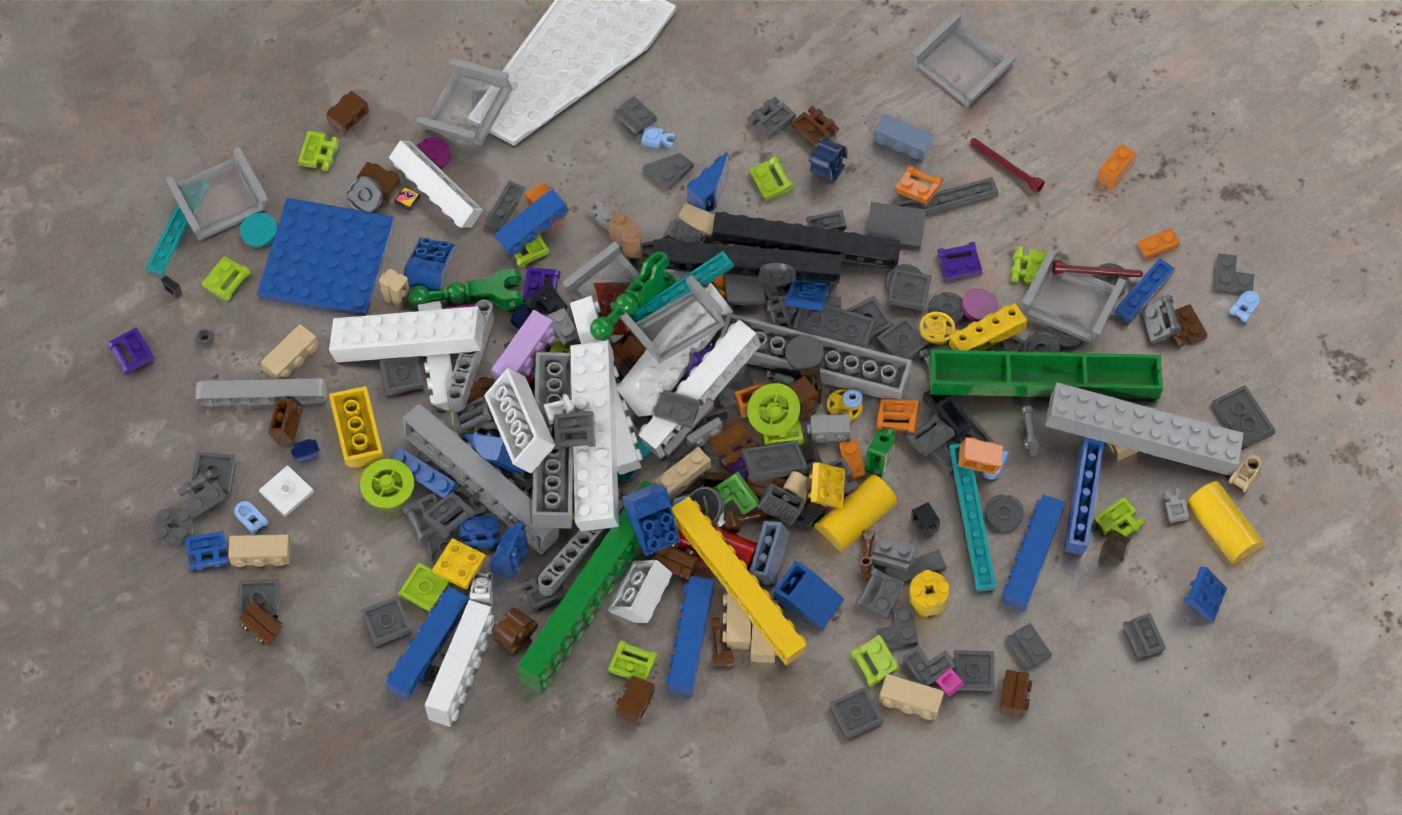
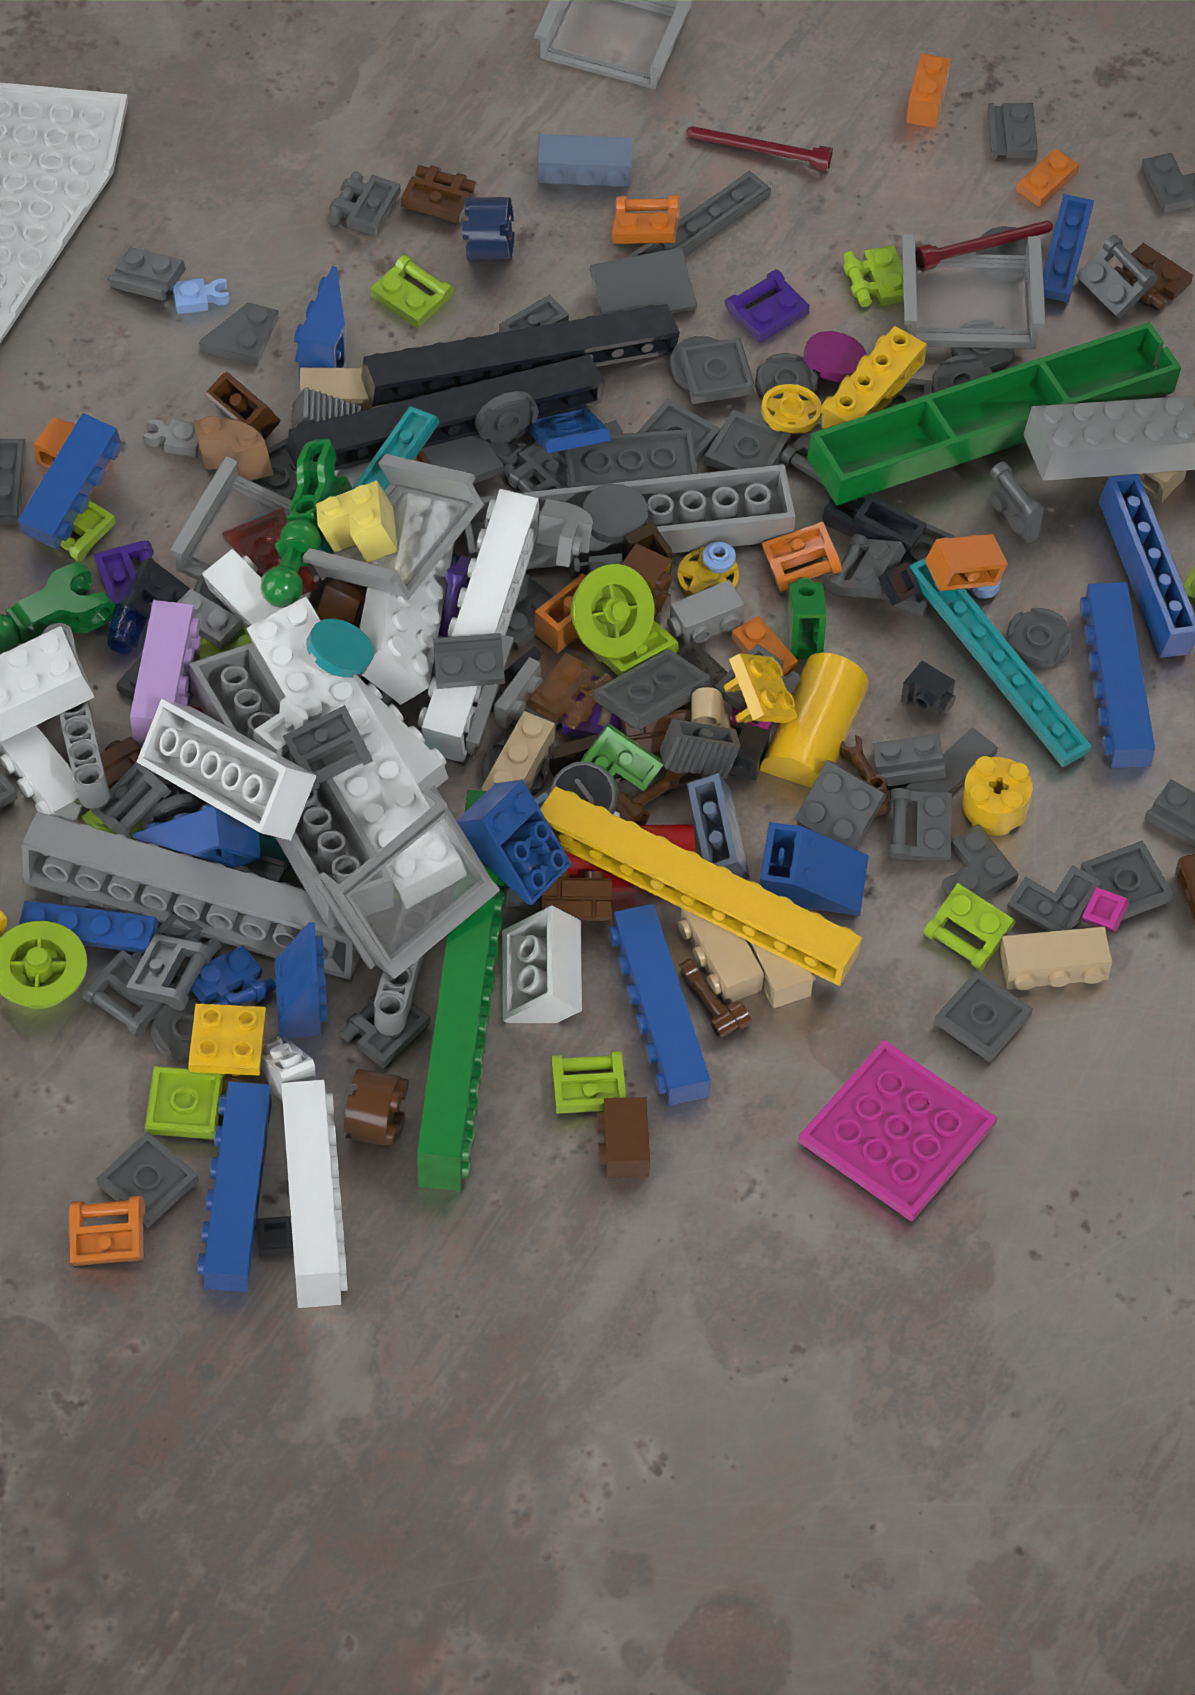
camera: 30 degrees left, 5 degrees down
none -> orange plate [69,1195,145,1266]
none -> reddish brown brick [205,371,281,440]
none -> teal tile [306,619,374,678]
none -> piece [313,783,500,979]
none -> light yellow brick [316,481,398,563]
none -> light grey brick [537,499,593,567]
none -> dark grey plate [794,760,888,850]
none -> dark pink plate [798,1039,997,1222]
none -> black tile [878,562,921,606]
none -> dark grey plate [988,103,1038,158]

